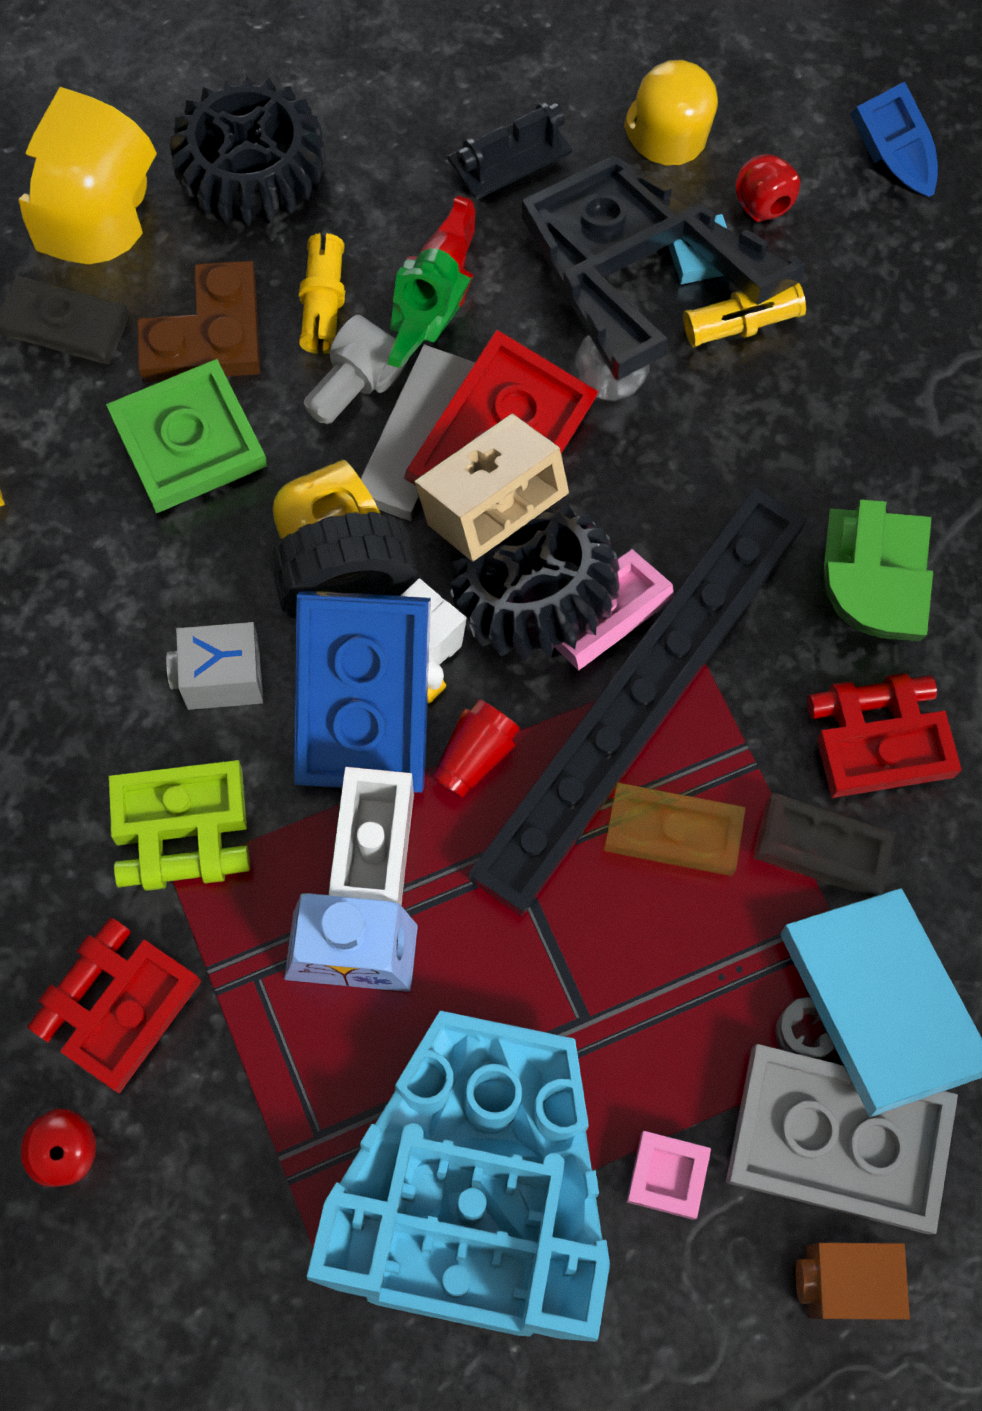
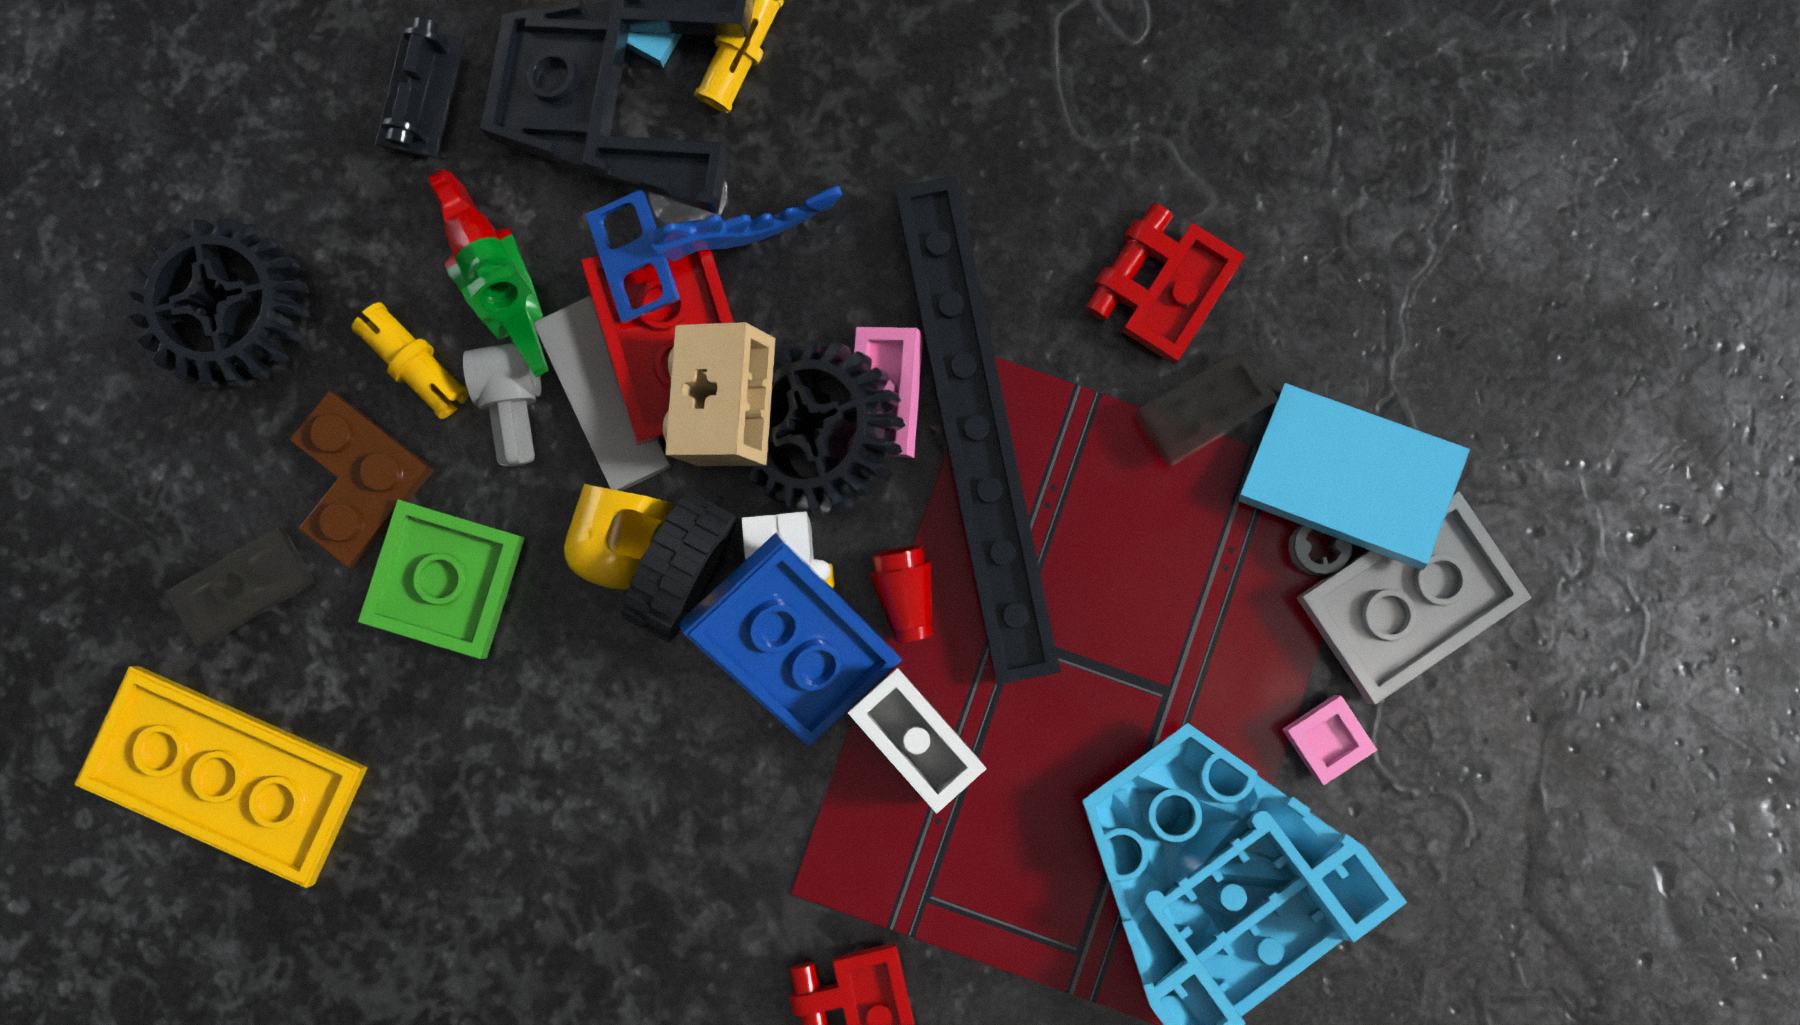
camera: 45 degrees left, 15 degrees up
yellow brick [19,87,157,264] -> none
lime plate [109,760,250,891] -> none
light grey brick [166,622,263,710] -> none
light blue torso [284,893,418,992] -> none
clear yellow plate [604,783,746,876] -> none
dark orange brick [796,1243,910,1320] -> none
bright green brick [824,500,933,642] -> none
none -> blue piece [585,186,842,323]

